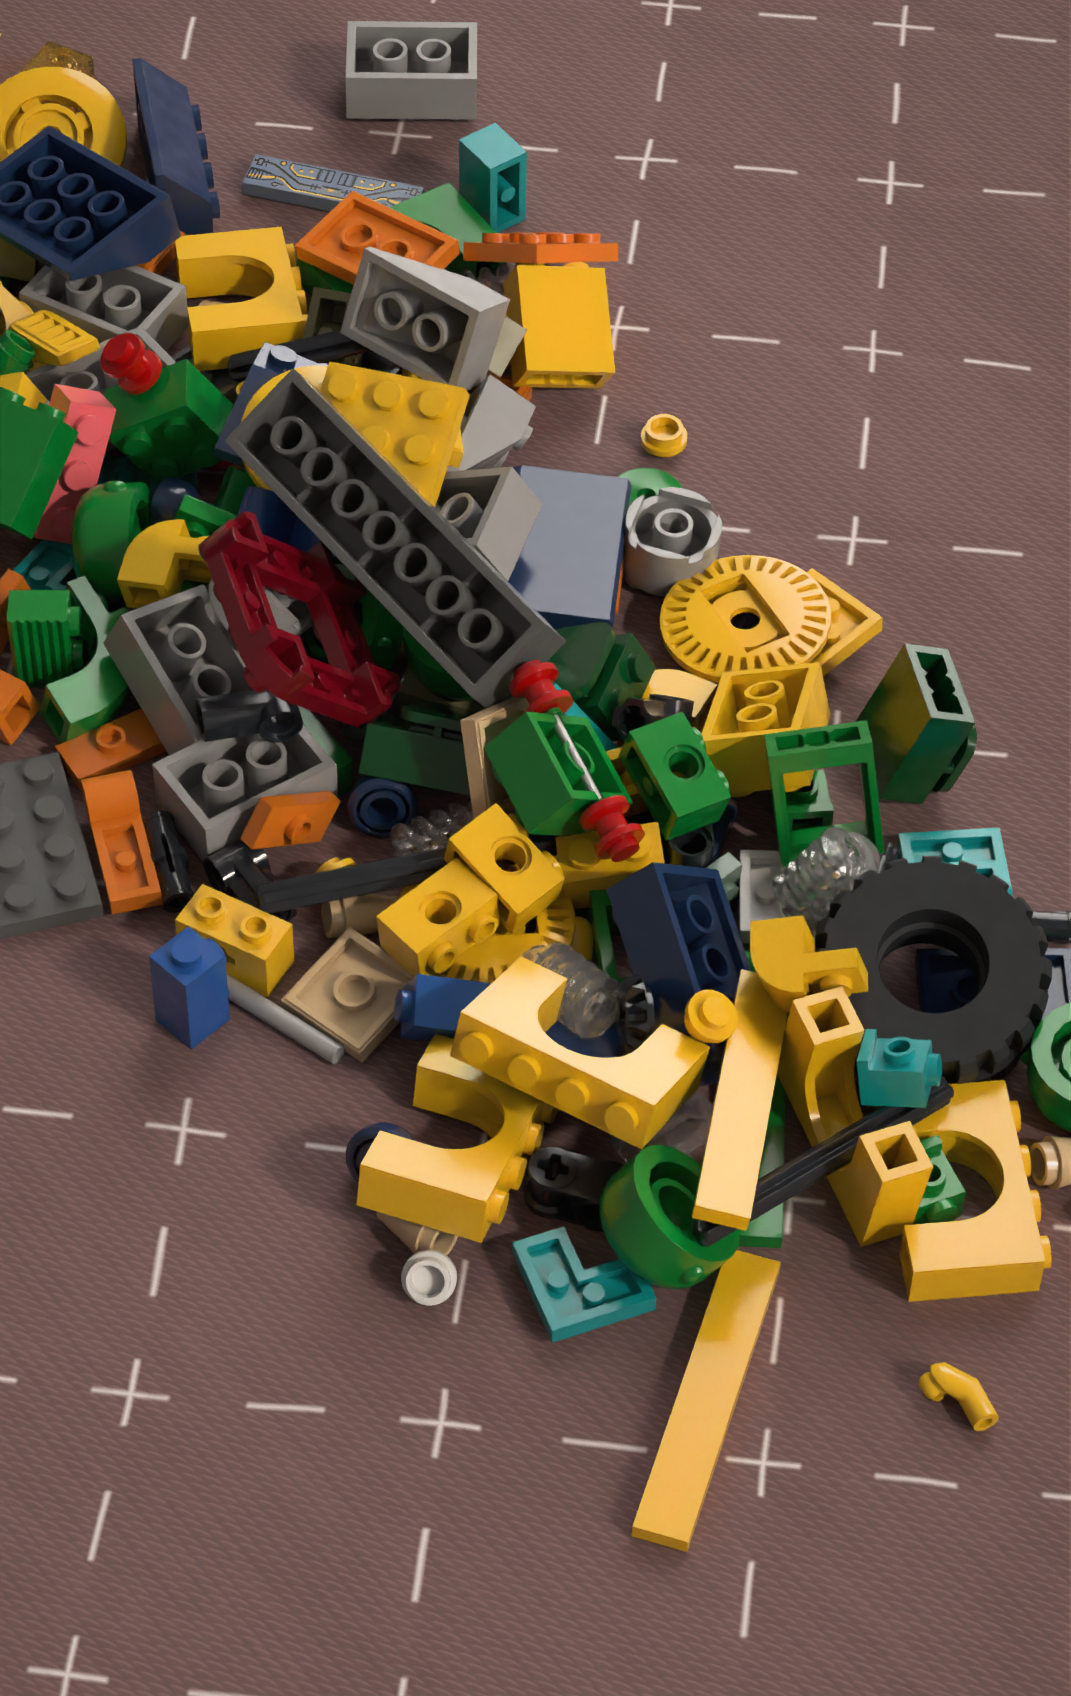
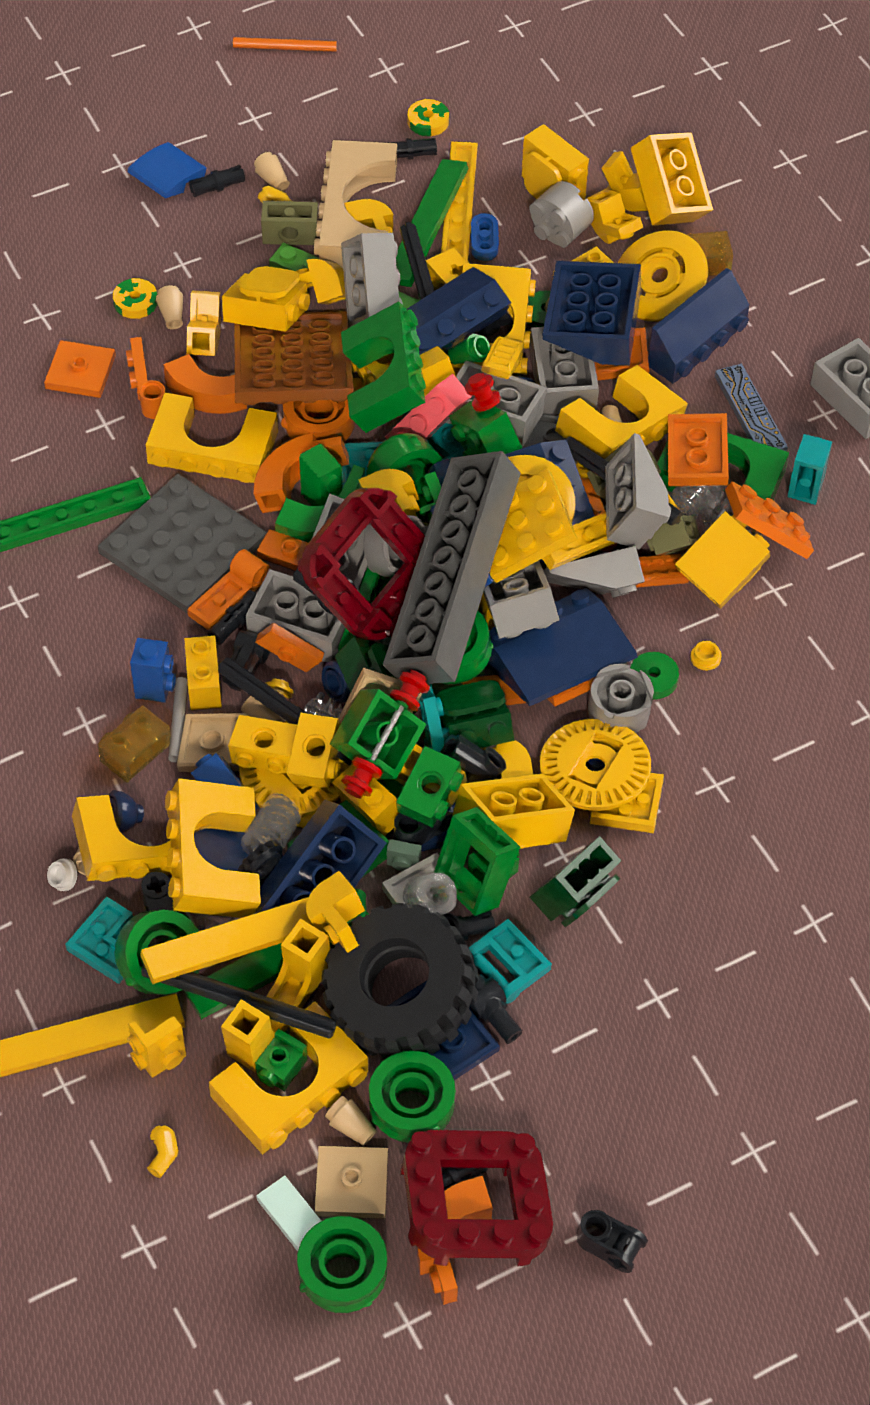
camera: 55 degrees right, 5 degrees up
yellow plate [684,990,738,1043] -> none
teal brick [857,1029,942,1108] -> none
none -> clear yellow brick [97,705,171,783]
none -> yellow bracket [127,1016,186,1078]

